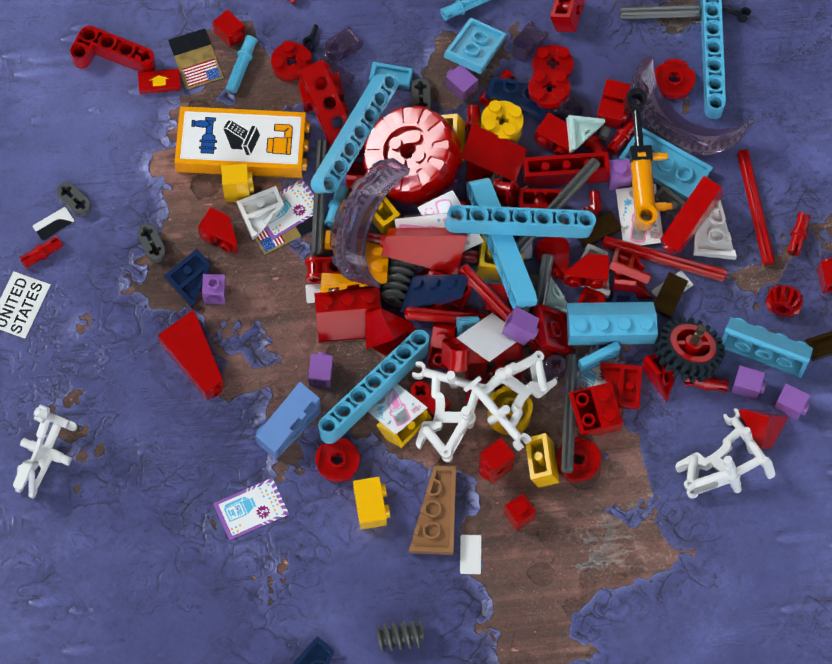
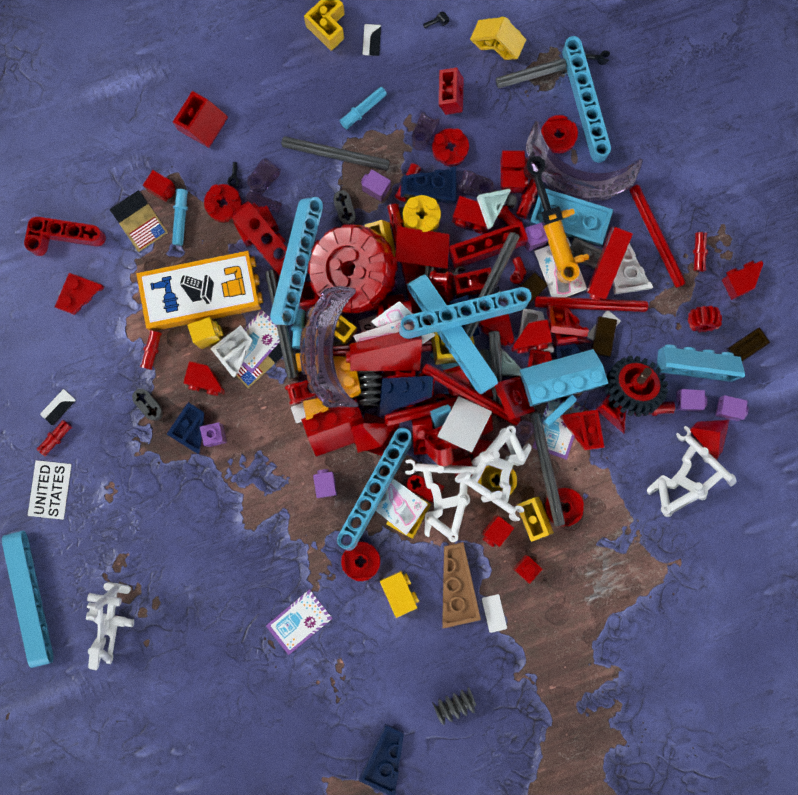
camera: 10 degrees left, 15 degrees up
dark grey beam [57,182,91,217] -> none
red tile [138,69,181,94] -> none
red slope [158,310,224,400] -> none
medium blue wedge [256,382,321,459] -> none
medium azure tile [369,62,414,90] -> none
medium azure tile [444,17,507,74] -> none
medium lavender brick [501,306,539,345] -> none
red plate [528,69,570,109] -> none
red slope [568,382,623,435] -> none
none -> red wing [55,273,104,315]
none -> red pin [140,330,162,370]
none -> dark grey axle [281,136,390,171]

